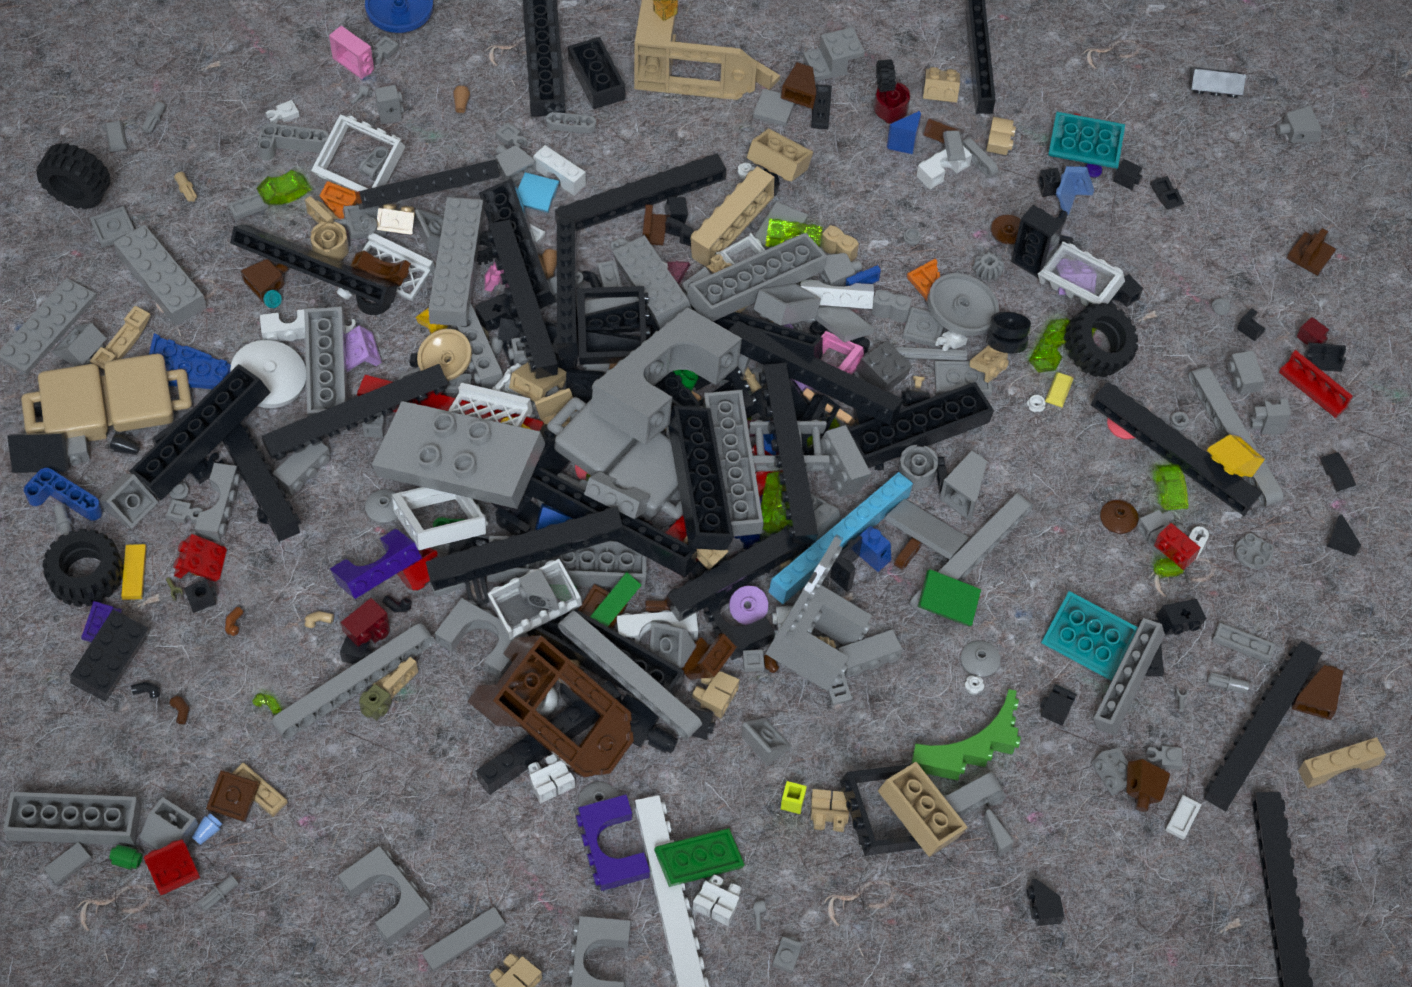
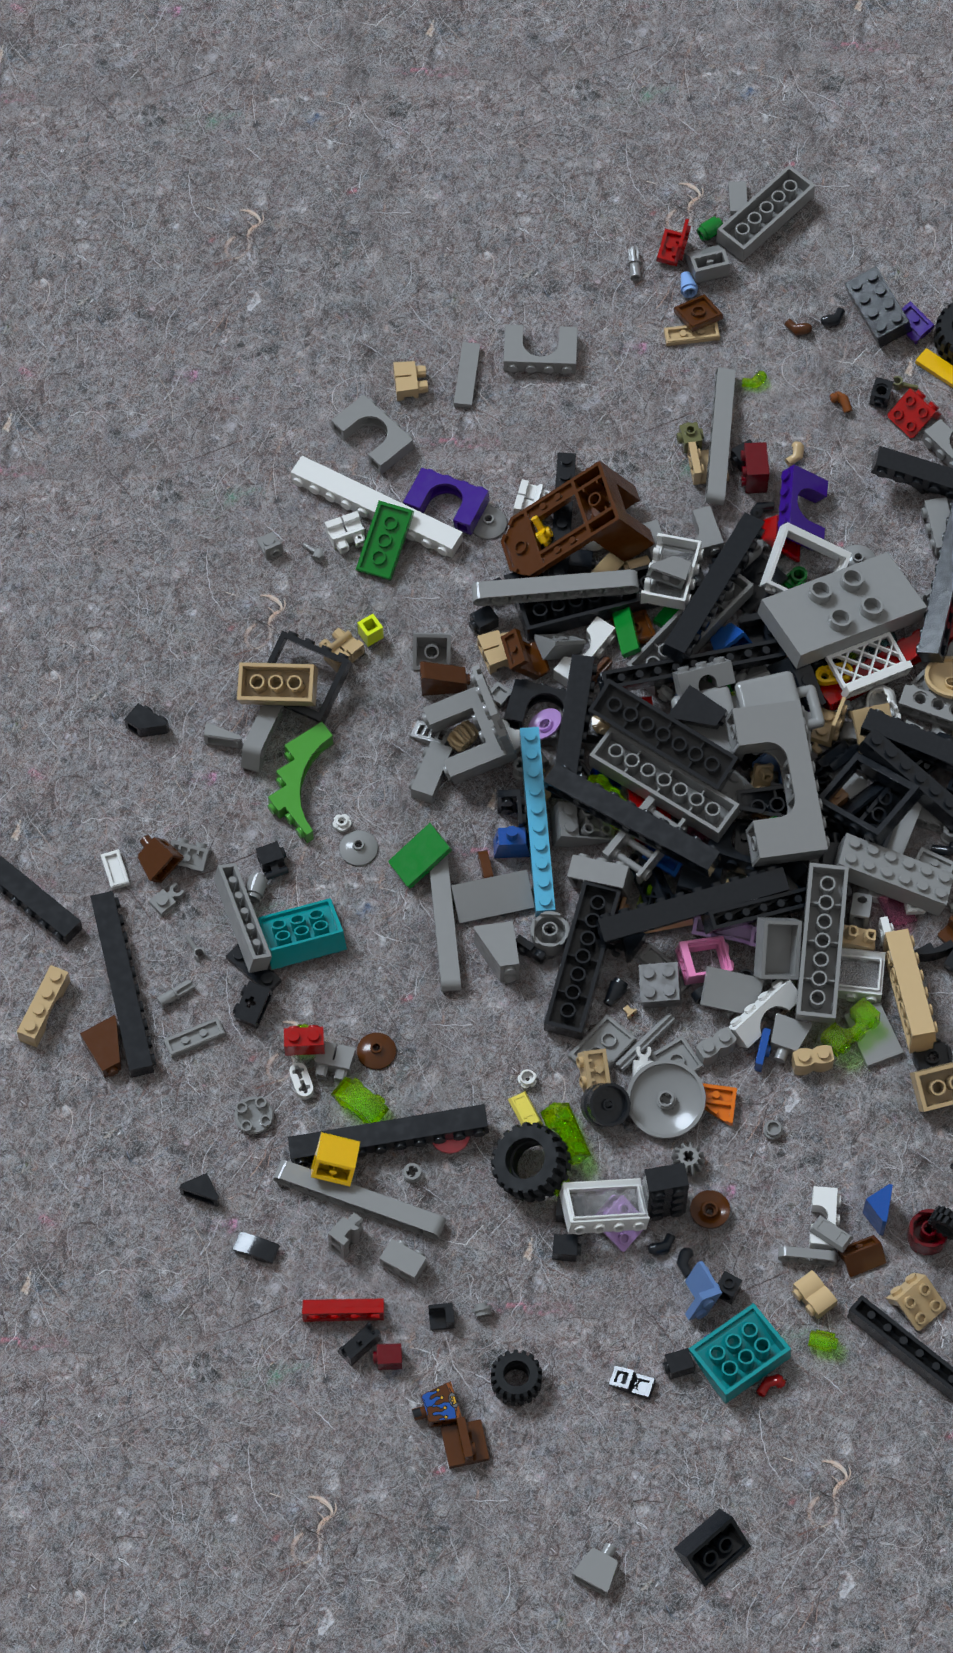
camera: 135 degrees right, 5 degrees up
none -> light grey brick [246,872,268,903]
none -> torso [411,1381,462,1428]
none -> reddish brown slope [420,661,470,696]
none -> black tyre [491,1349,542,1406]
none -> yellow piece [531,515,554,547]
none -> black slope [668,685,728,729]
none -> clear neon green brick [808,1329,839,1353]
none -> white plate [877,916,894,946]

